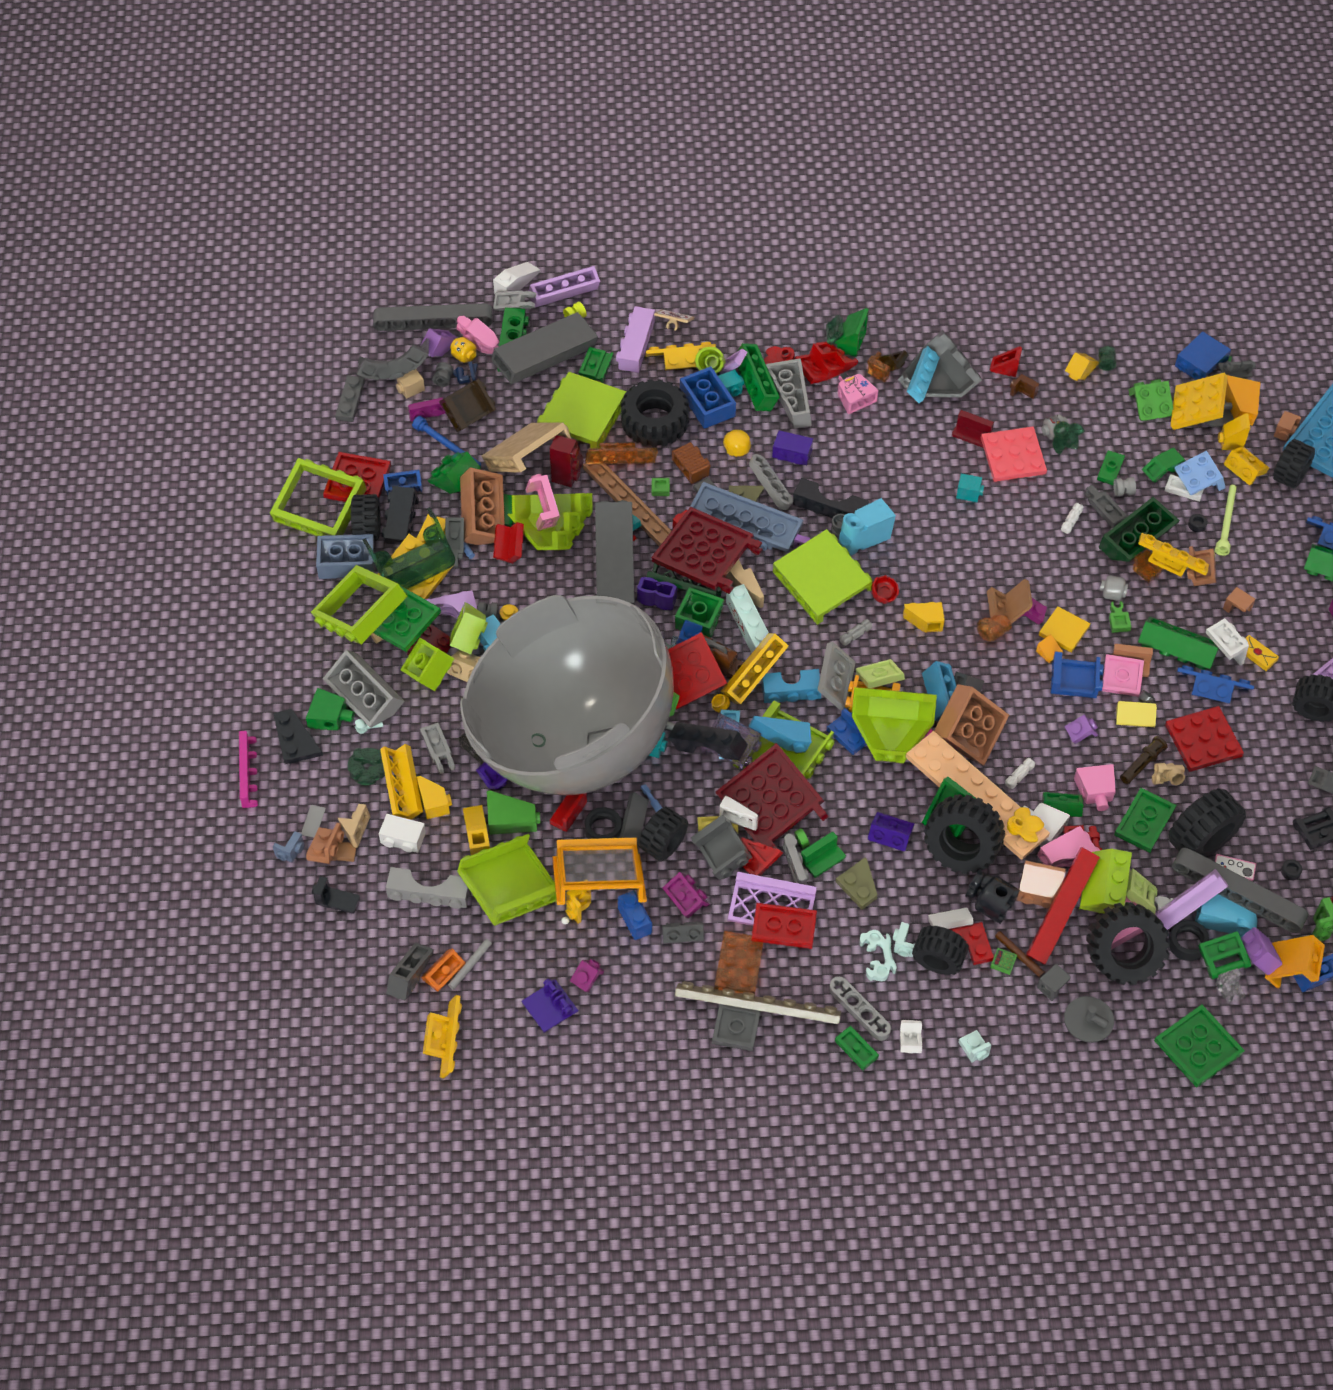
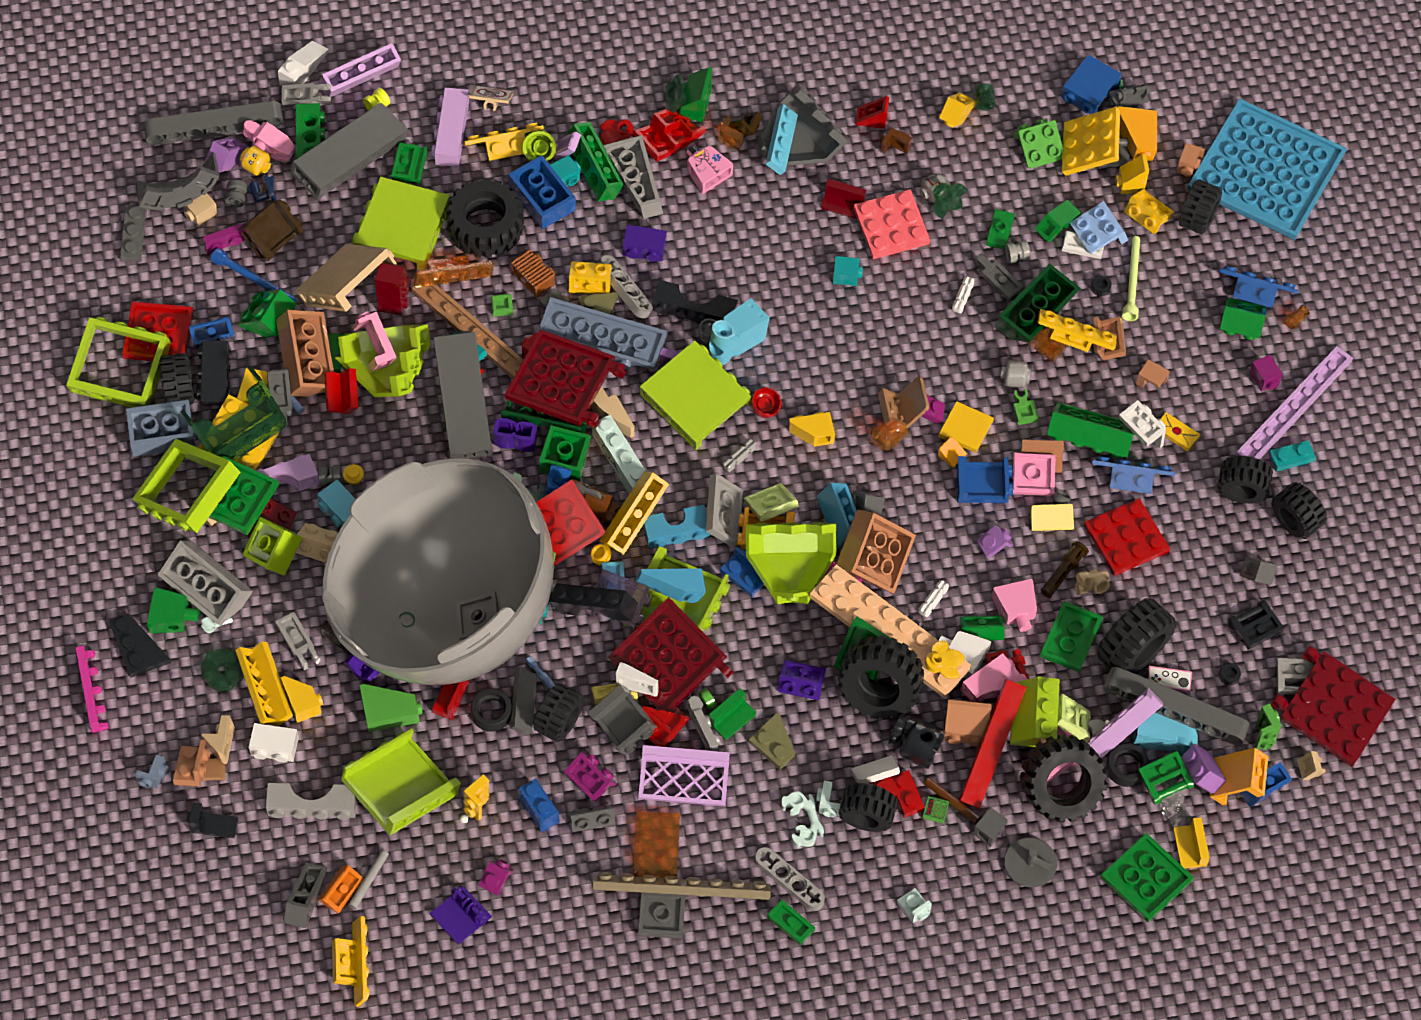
camera: 10 degrees left, 5 degrees up
light grey sticker [301,805,326,838] -> none
lime slope [450,602,488,654] -> none
yellow slope [463,805,490,855] -> none
piece [552,838,647,905] -> none
yellow hair [723,430,751,457] -> none
red tile [751,903,817,949] -> none
white bracket [900,1020,922,1053] -> none
none -> yellow bracket [569,261,612,294]
none -> yellow panel [1173,817,1210,869]

